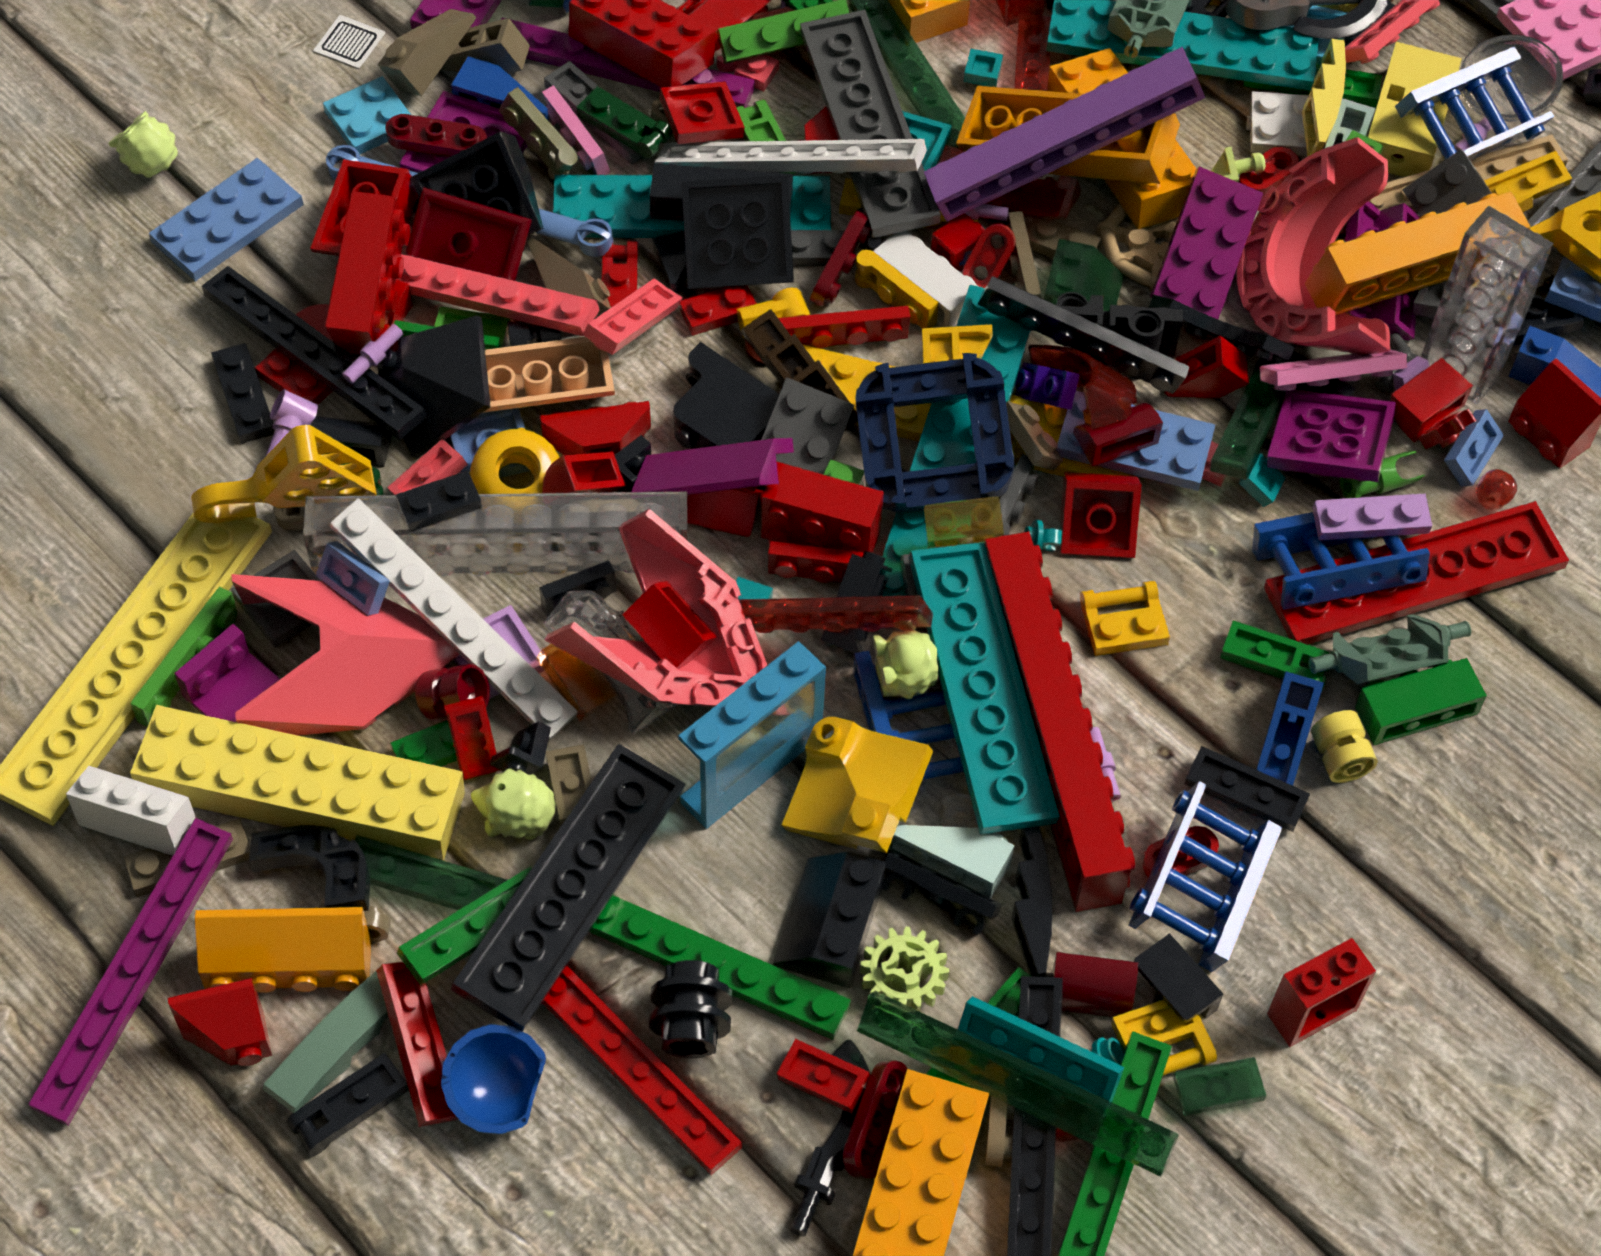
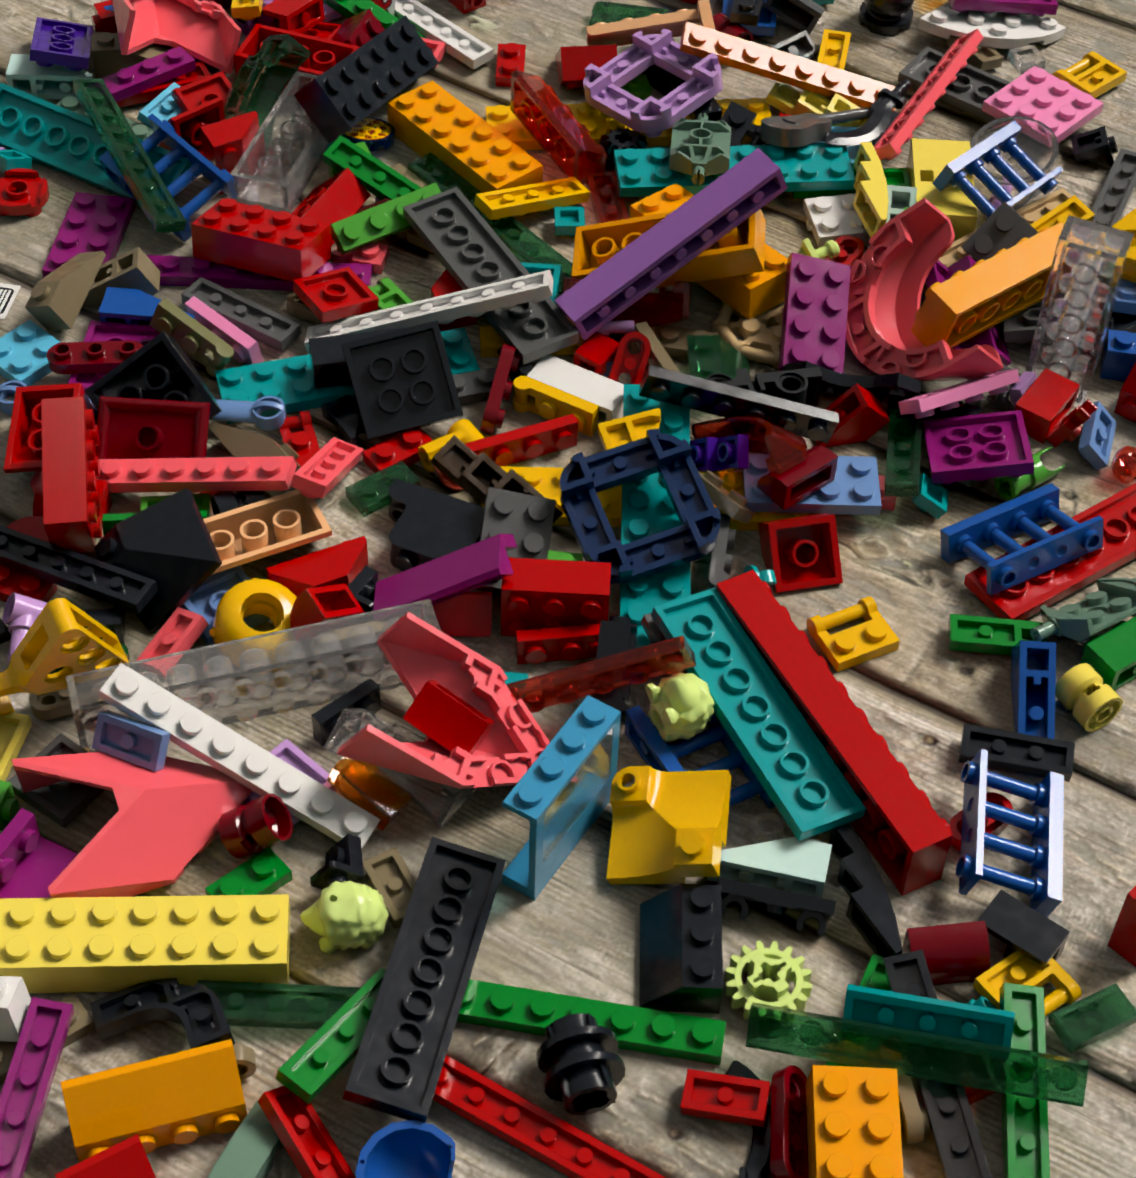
camera: 15 degrees left, 10 degrees down
lavender bar [342,324,403,384] -> none
black plate [396,470,482,532] -> none
red plate [444,696,501,780] -> none
dark green plate [576,86,673,158] -> none
clear yellow bracket [924,497,1004,549] -> none
lavender plate [1312,493,1432,540] -> none
none -> clear green plate [345,460,421,517]
none -> yellow plate [474,177,590,220]

